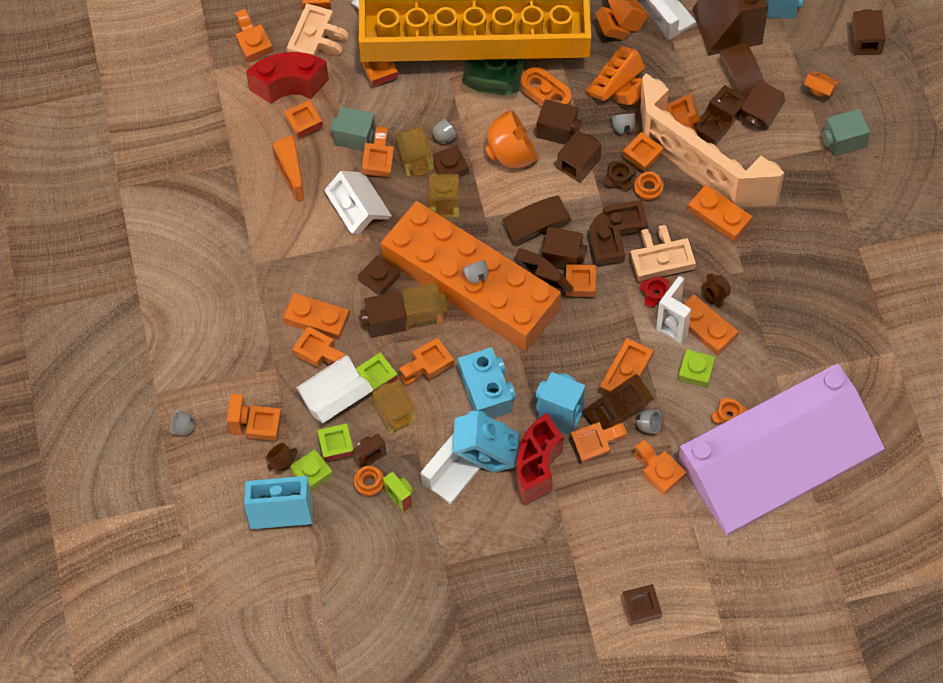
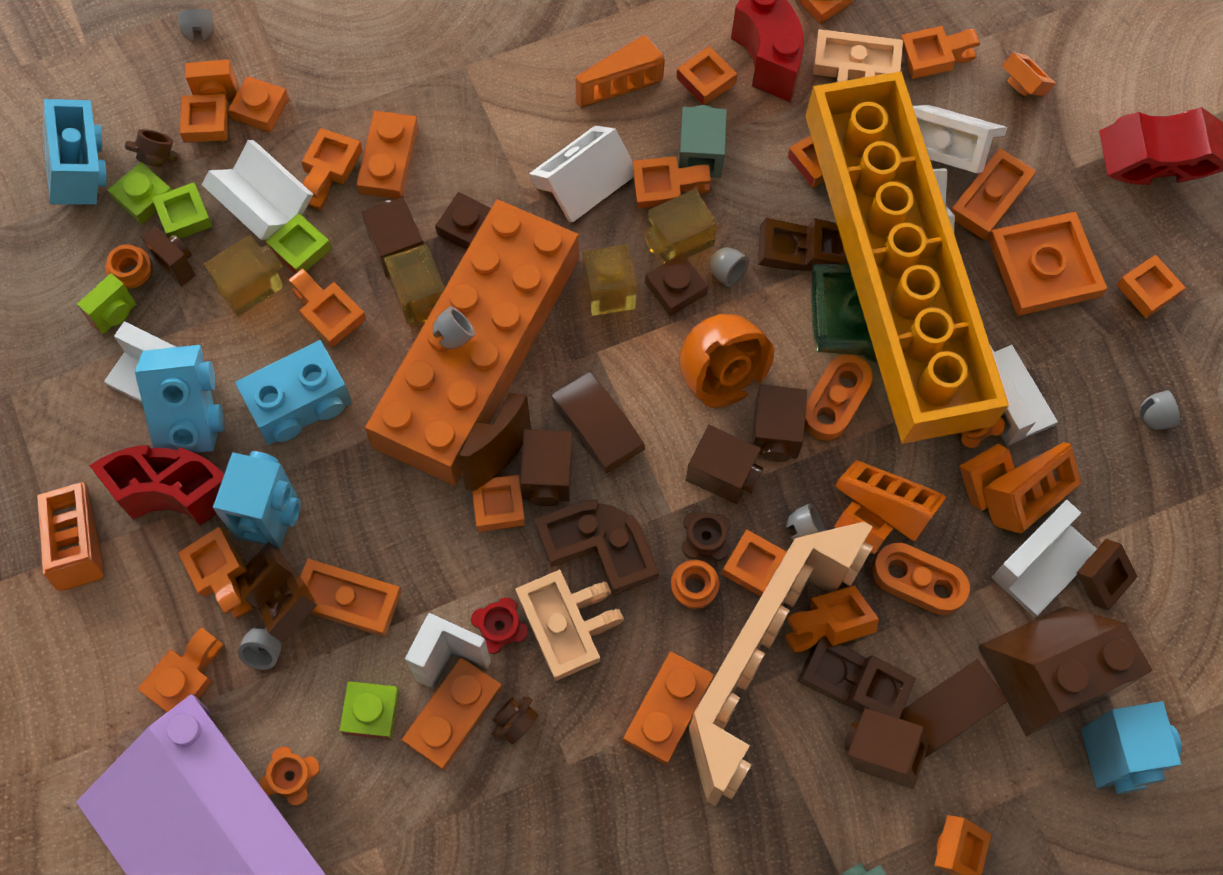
camera: 75 degrees right, 5 degrees up
none -> orange slope [37,482,104,591]
none -> orange plate [228,76,289,133]
none -> reddish brown slope [758,218,850,271]
none -> orange plate [872,543,970,615]

